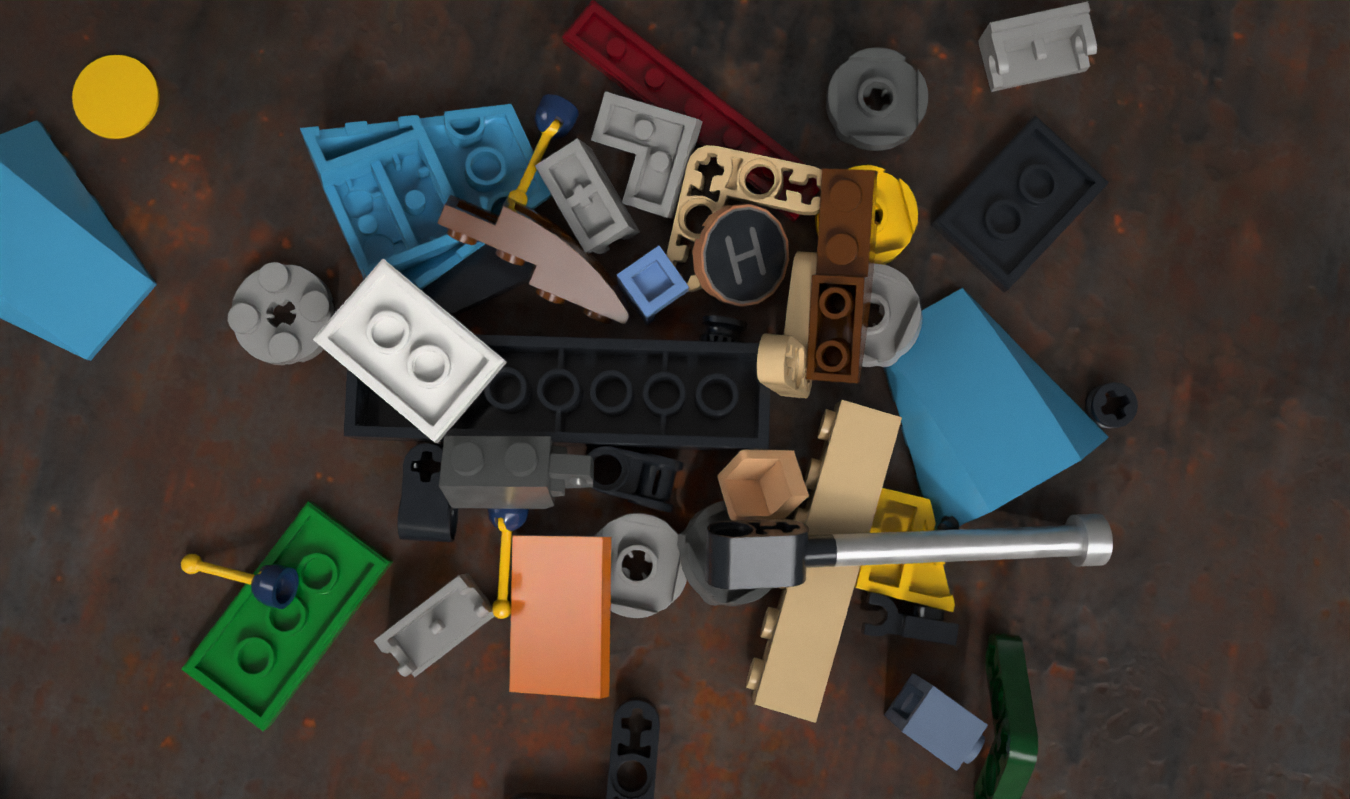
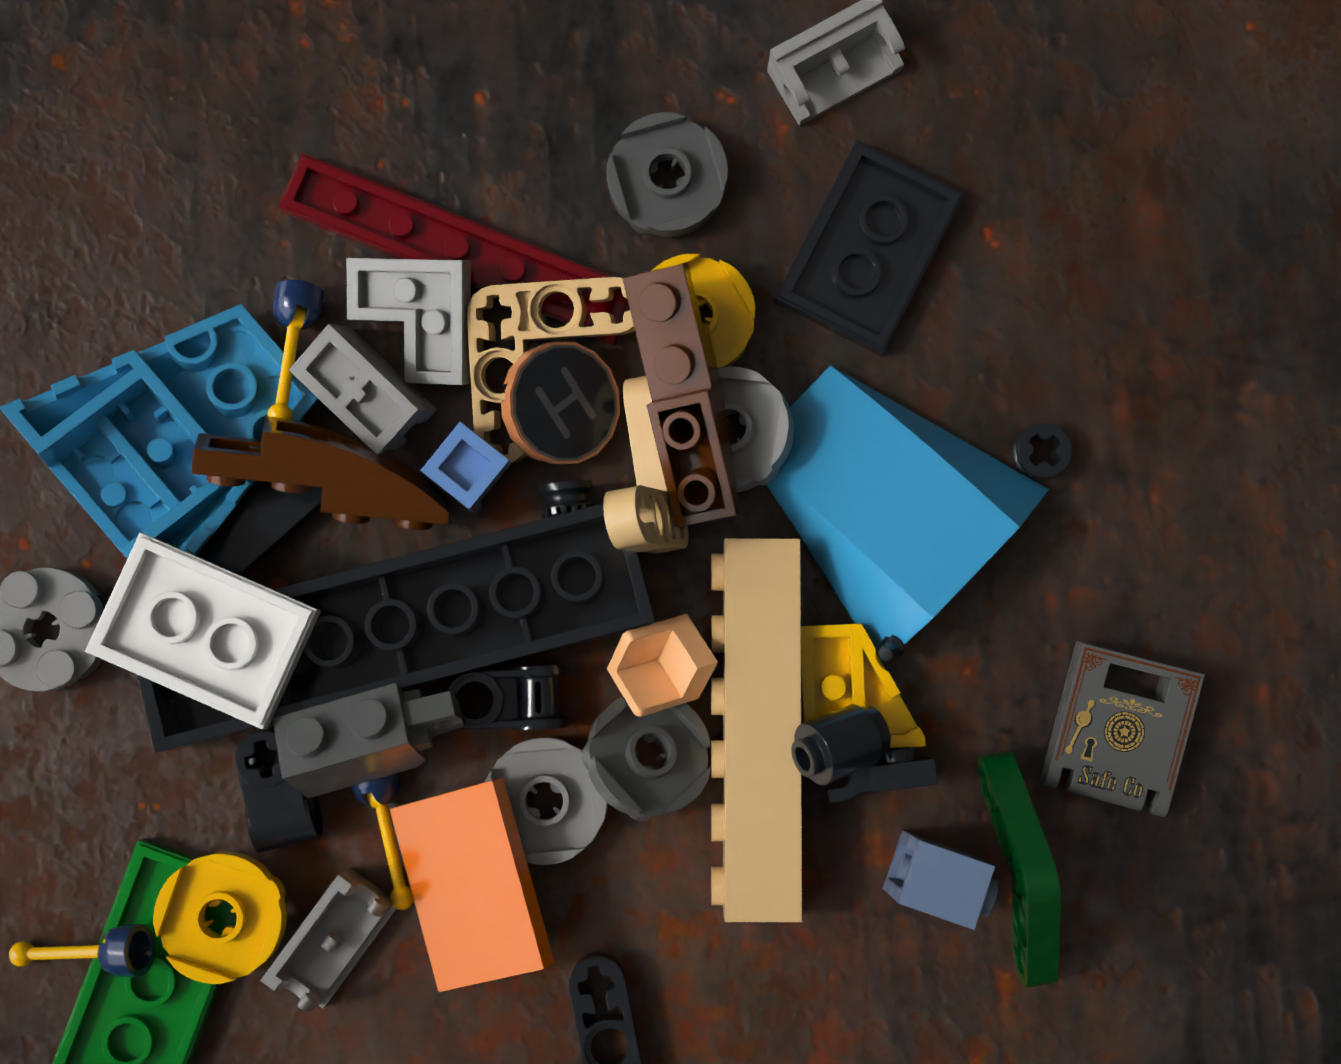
camera: 15 degrees left, 0 degrees up
piece [705,514,1113,590] -> none
none -> yellow plate [153,852,287,984]
none -> black brick [791,704,891,785]
none -> dark grey container [1040,640,1205,817]

